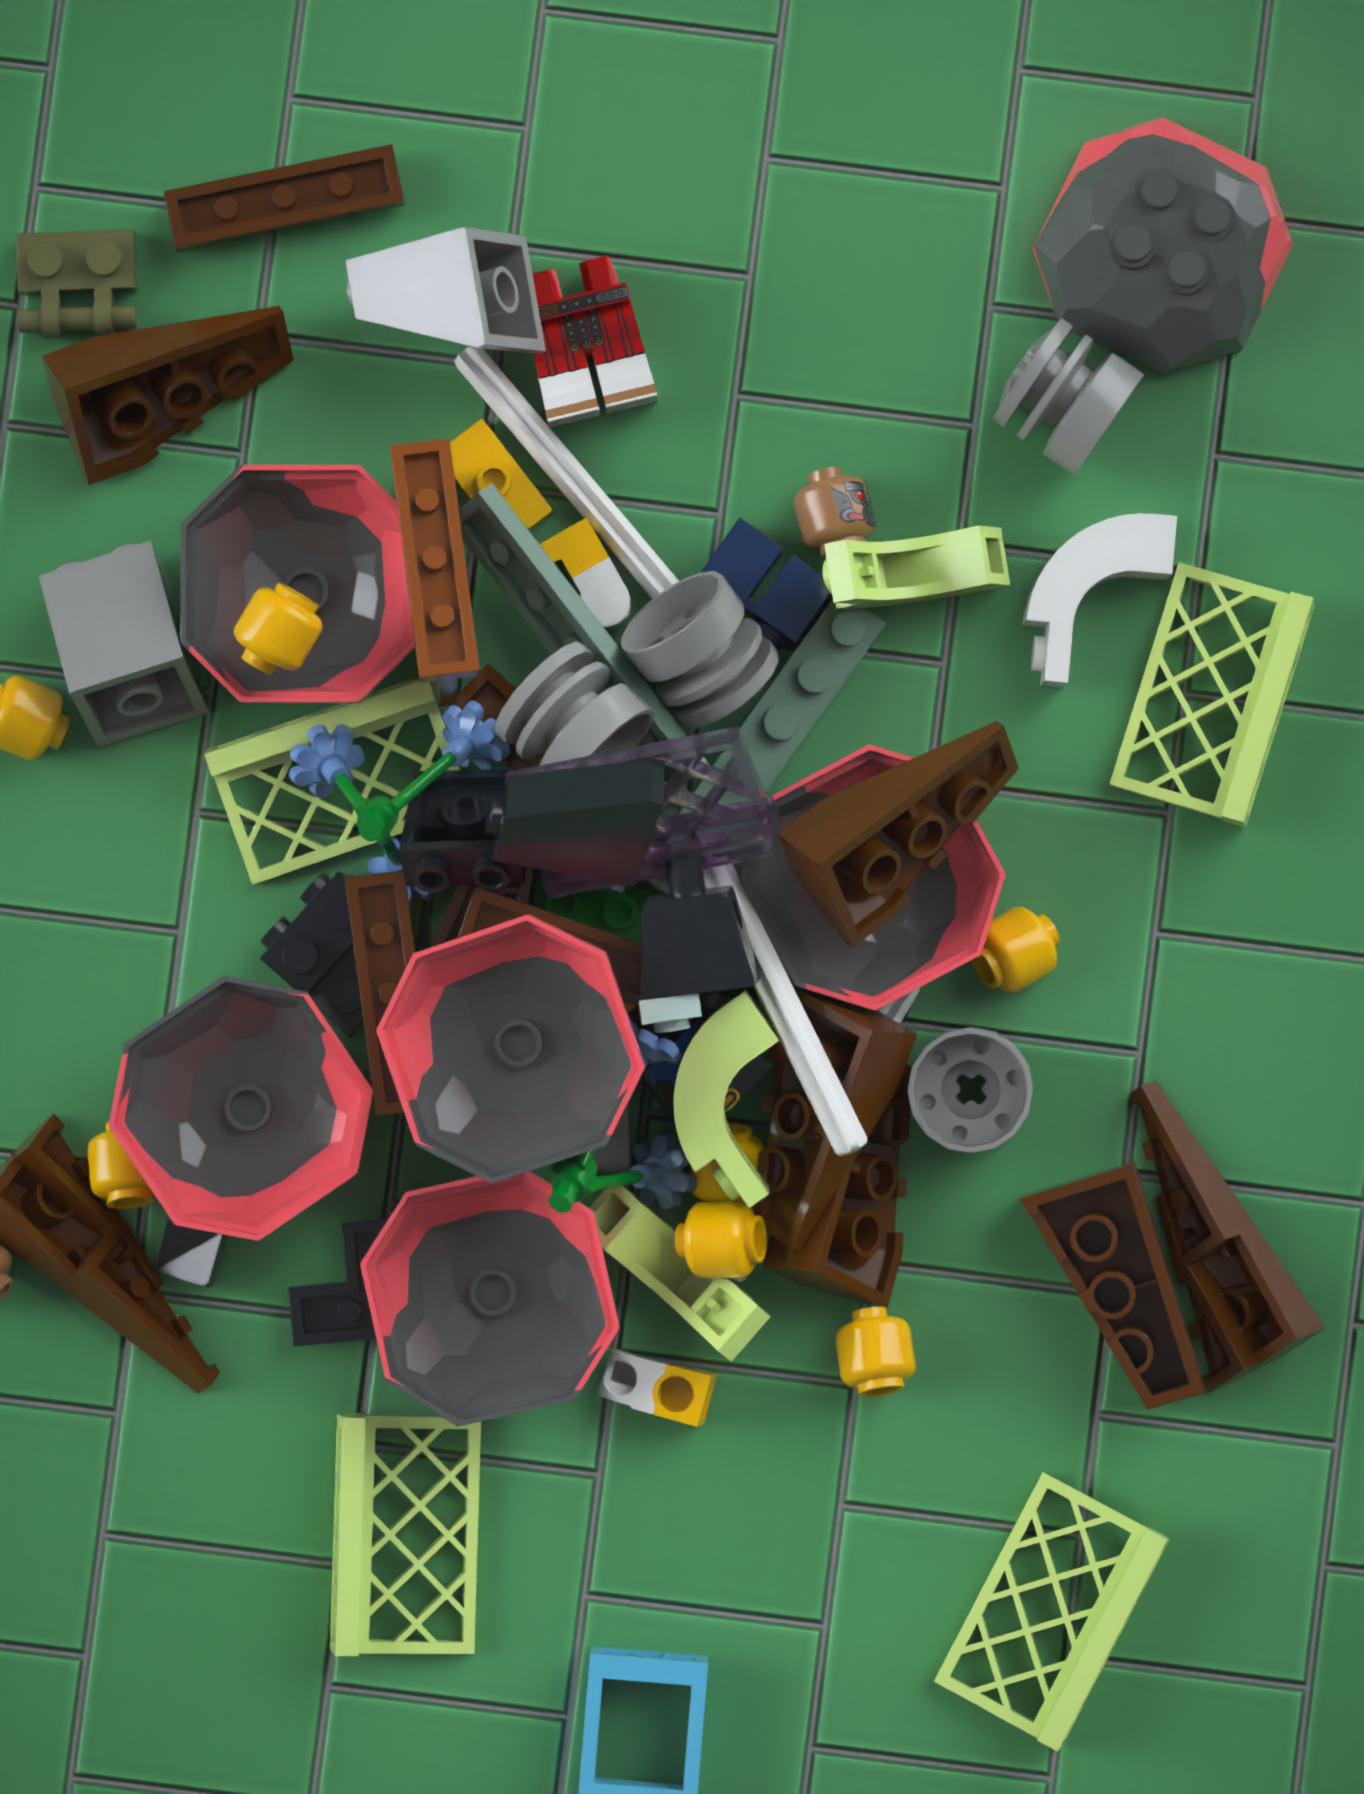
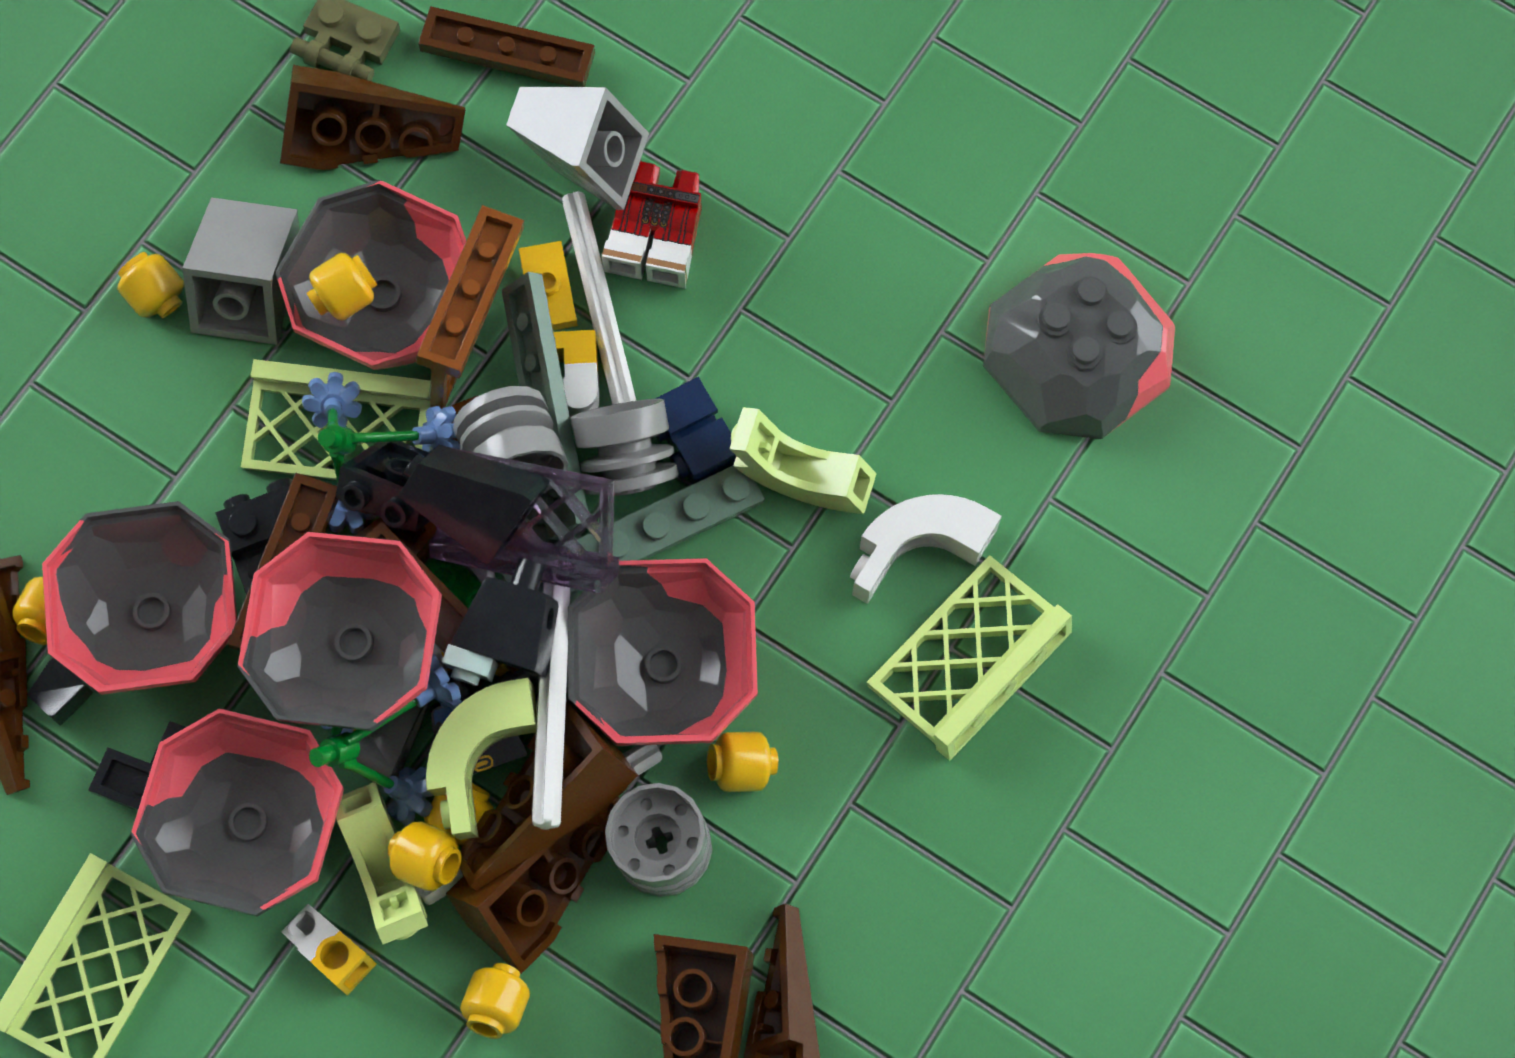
camera: 25 degrees right, 15 degrees down
reddish brown wedge [777,721,1019,948] -> none
medium nougat head [793,467,876,557] -> none
light grey wheel [992,318,1144,476] -> none

